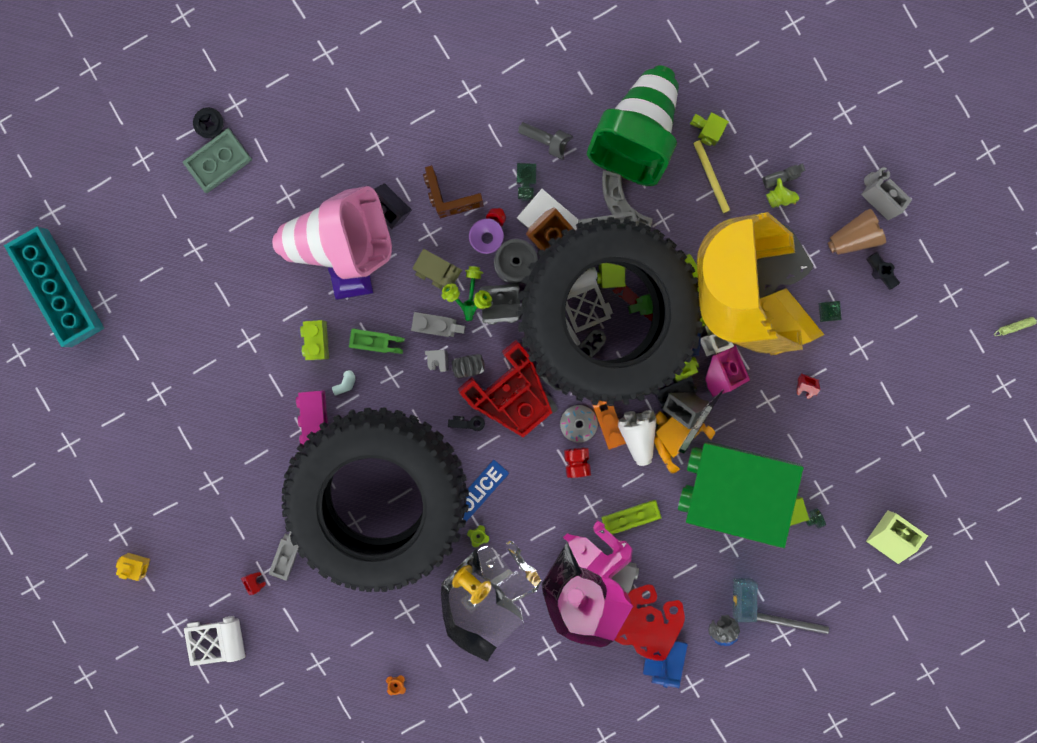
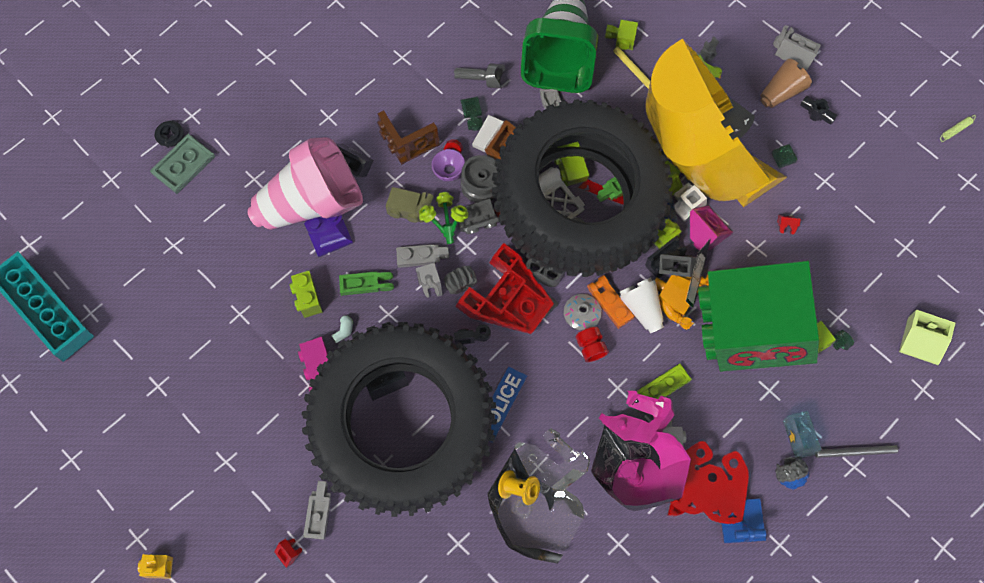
camera: 15 degrees left, 20 degrees down
lime plate [467,525,489,547] -> none

